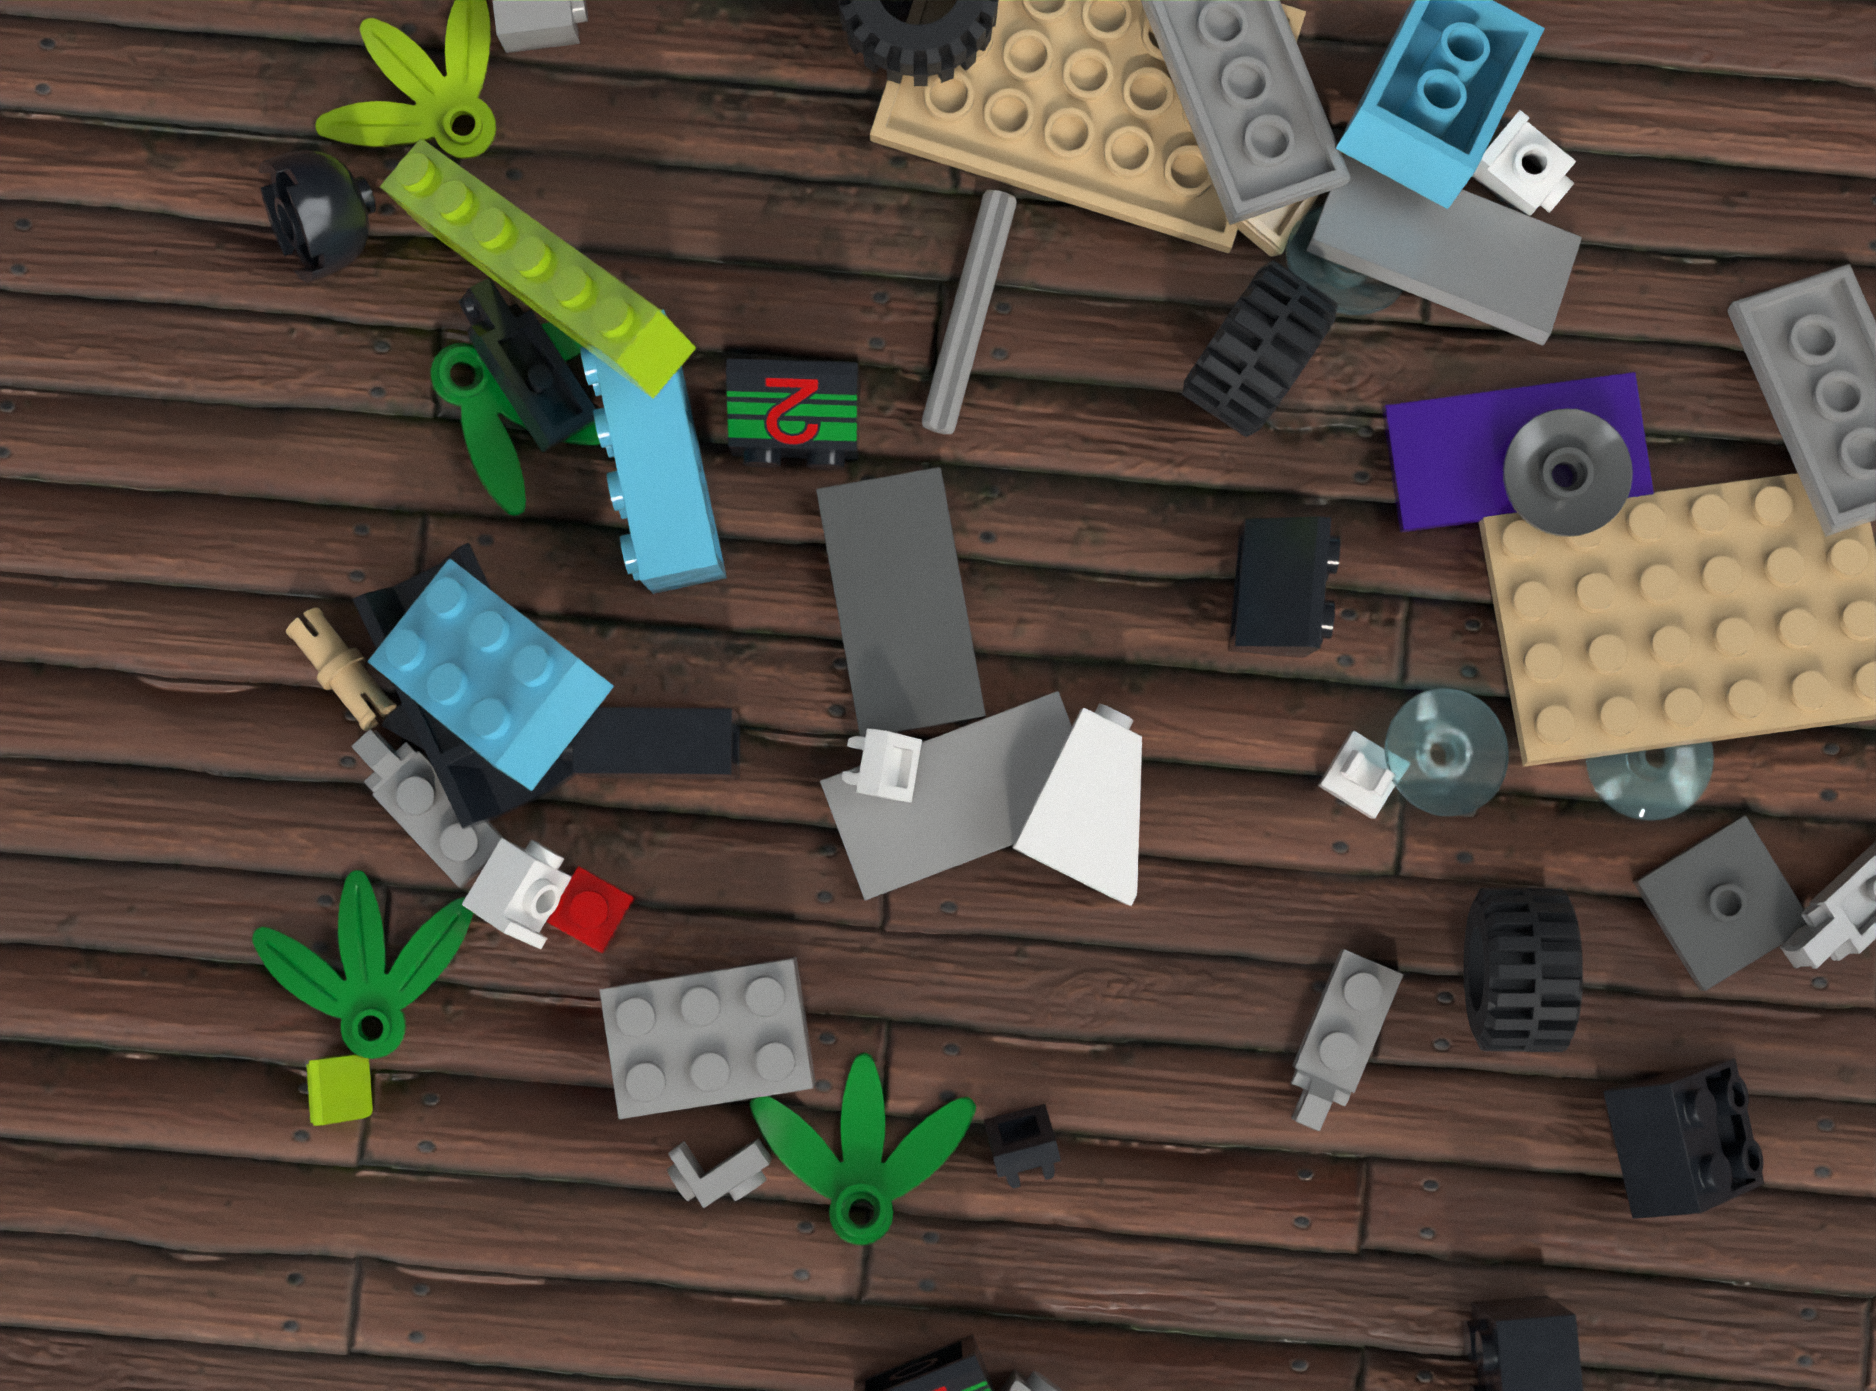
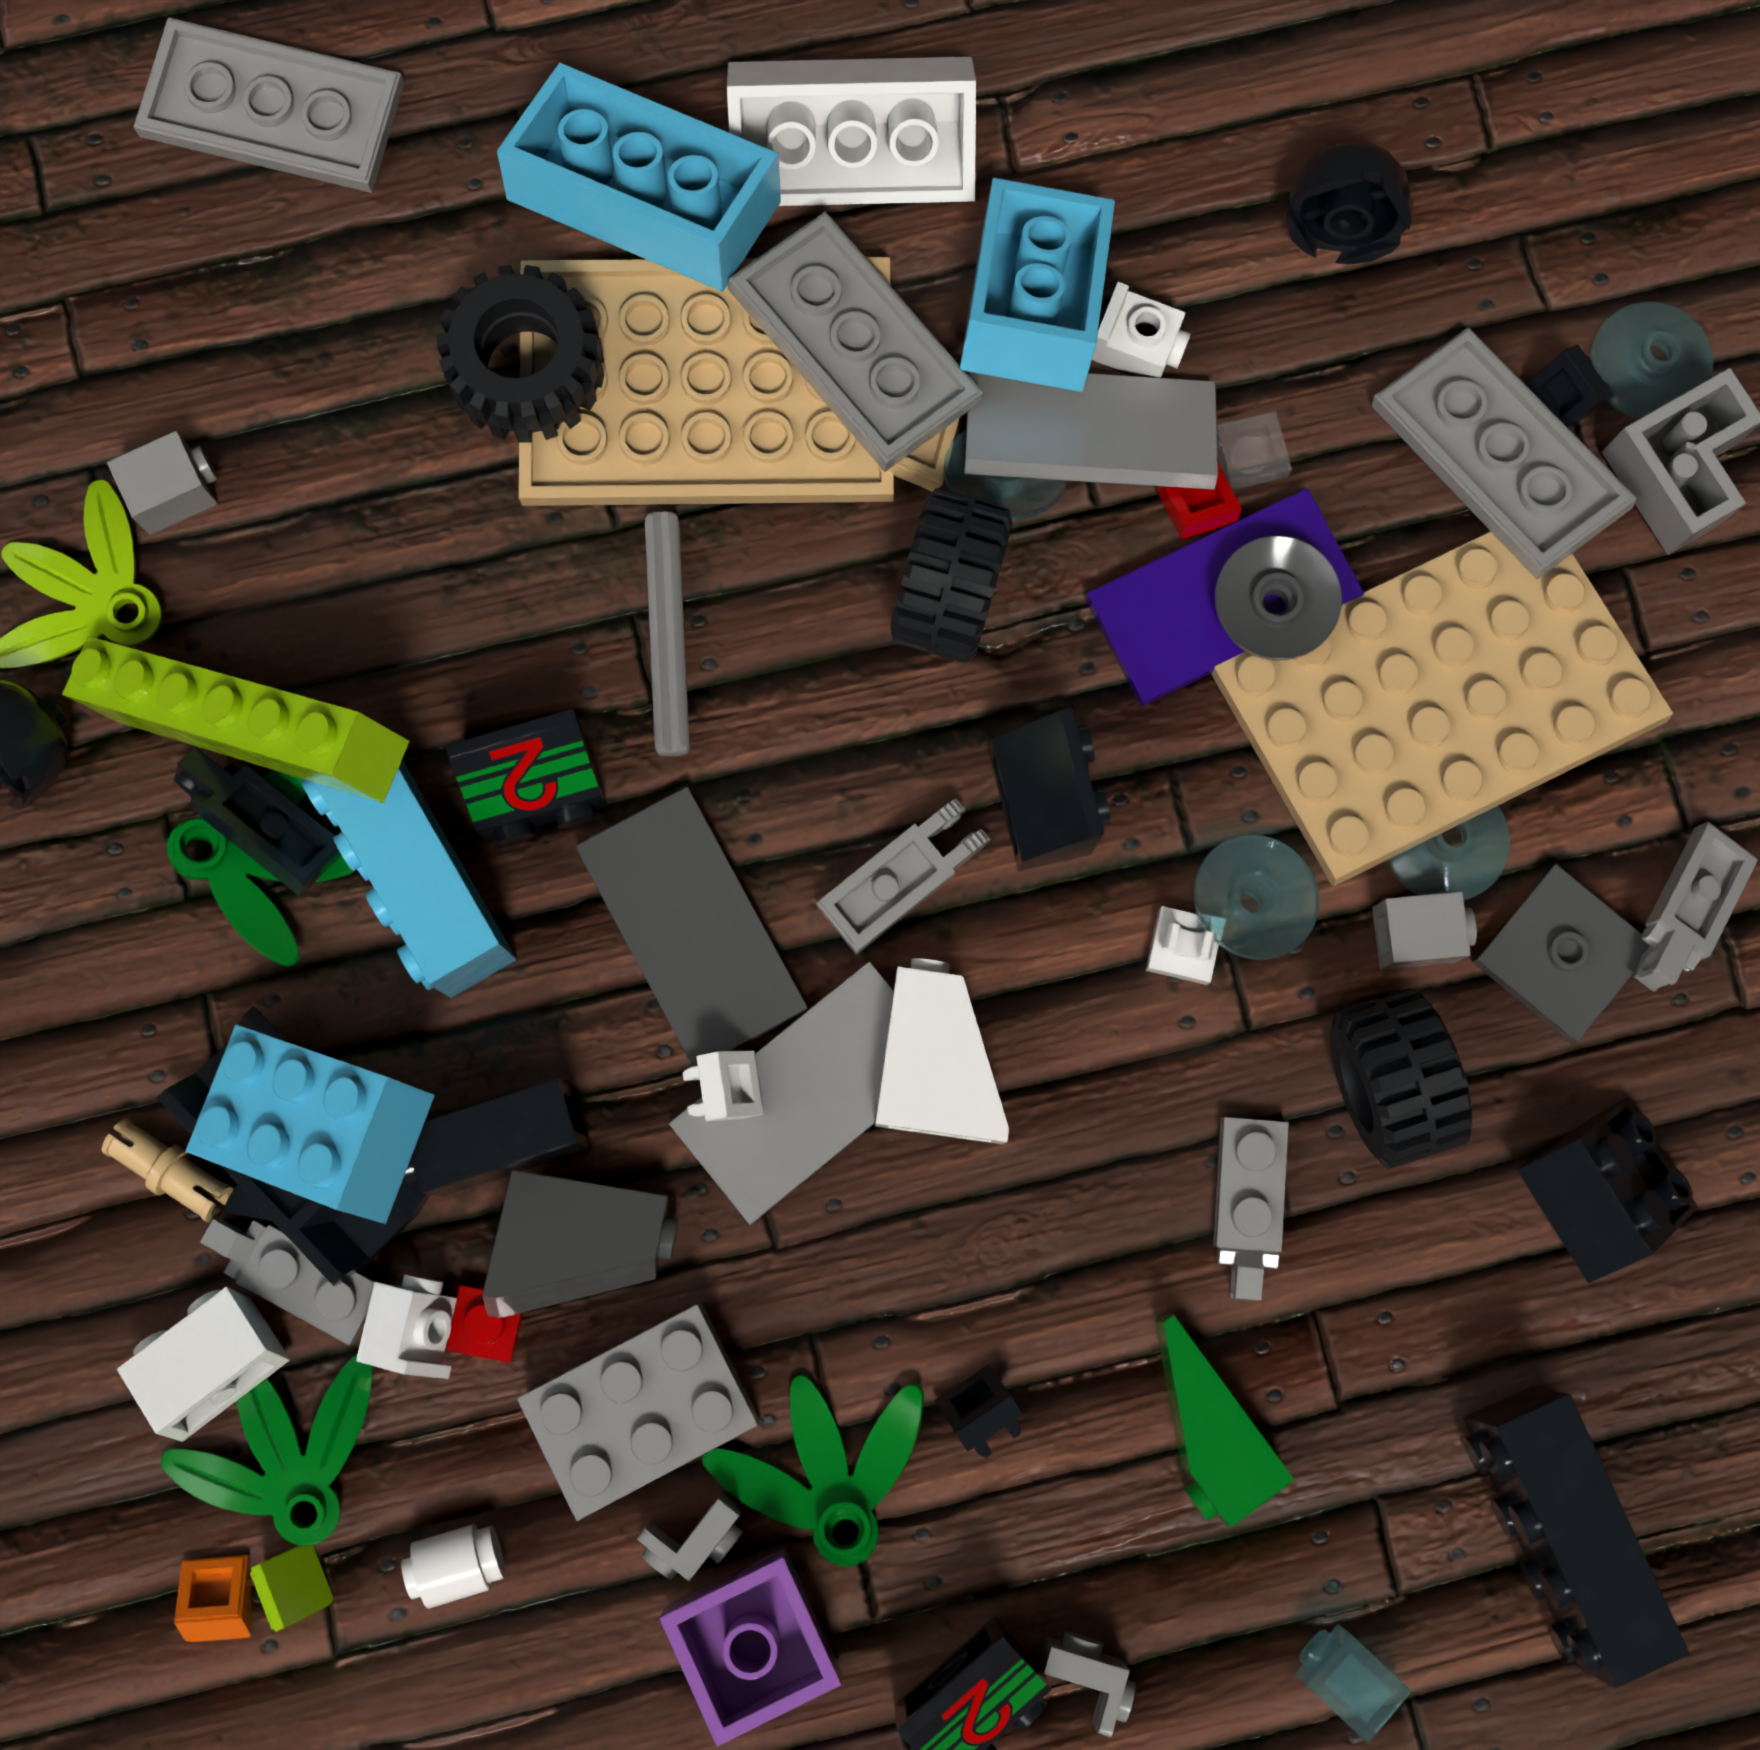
camera: 20 degrees left, 5 degrees down
none -> white brick [117,1287,290,1442]
none -> orange slope [174,1555,252,1642]
none -> white brick [401,1524,506,1609]
none -> dark grey slope [482,1170,679,1318]
none -> medium lavender brick [659,1548,842,1747]
none -> light grey hinge [816,798,991,955]
none -> green slope [1155,1313,1295,1528]
none -> red plate [1157,461,1242,540]
none -> clear plate [1216,411,1292,490]
none -> black cylinder [1286,141,1413,265]
none -> light grey brick [1372,892,1477,970]

